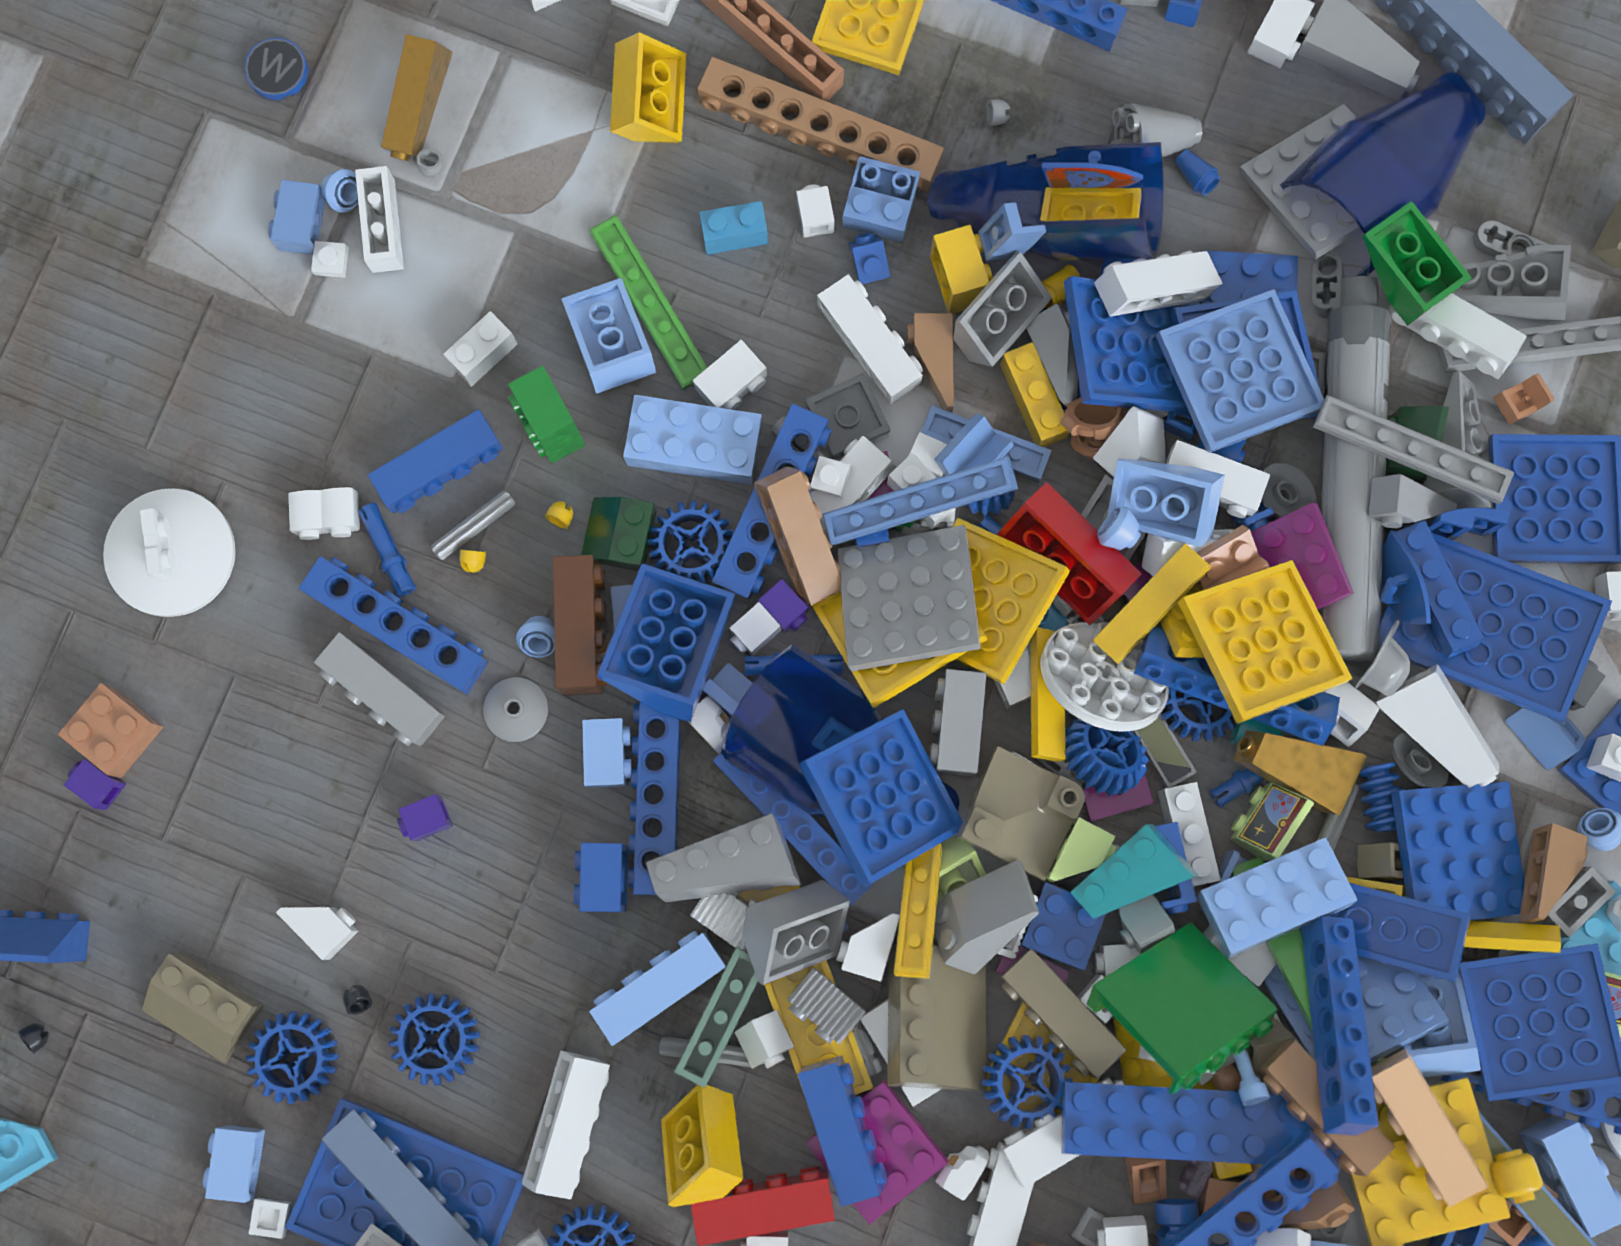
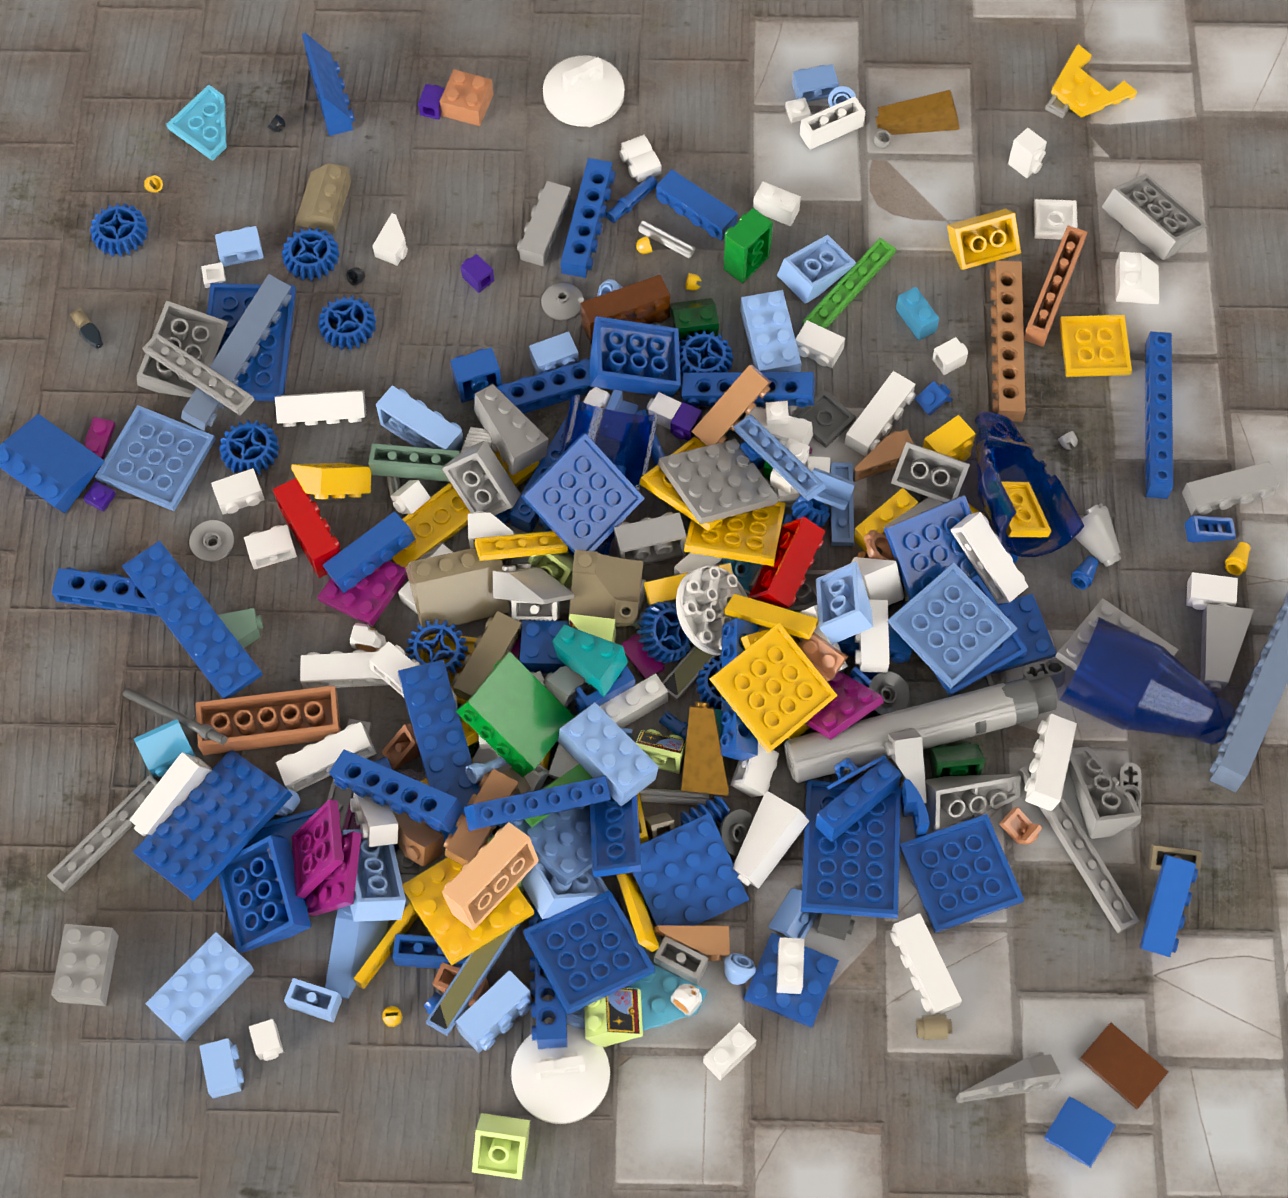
camera: 70 degrees right, 15 degrees down
black tile [244,37,309,100] -> none
light grey brick [787,967,866,1044] -> none
medium blue slope [843,156,921,243] -> none
medium blue panel [978,202,1046,261] -> none
shield [1042,150,1143,188] -> none
light blue cone [1097,507,1141,550] -> none
light grey tile [1313,395,1514,504] -> none
light grey piece [1355,620,1410,696] -> none
green slope [1362,201,1472,326] -> none
yellow head [1490,1149,1543,1204] -> none

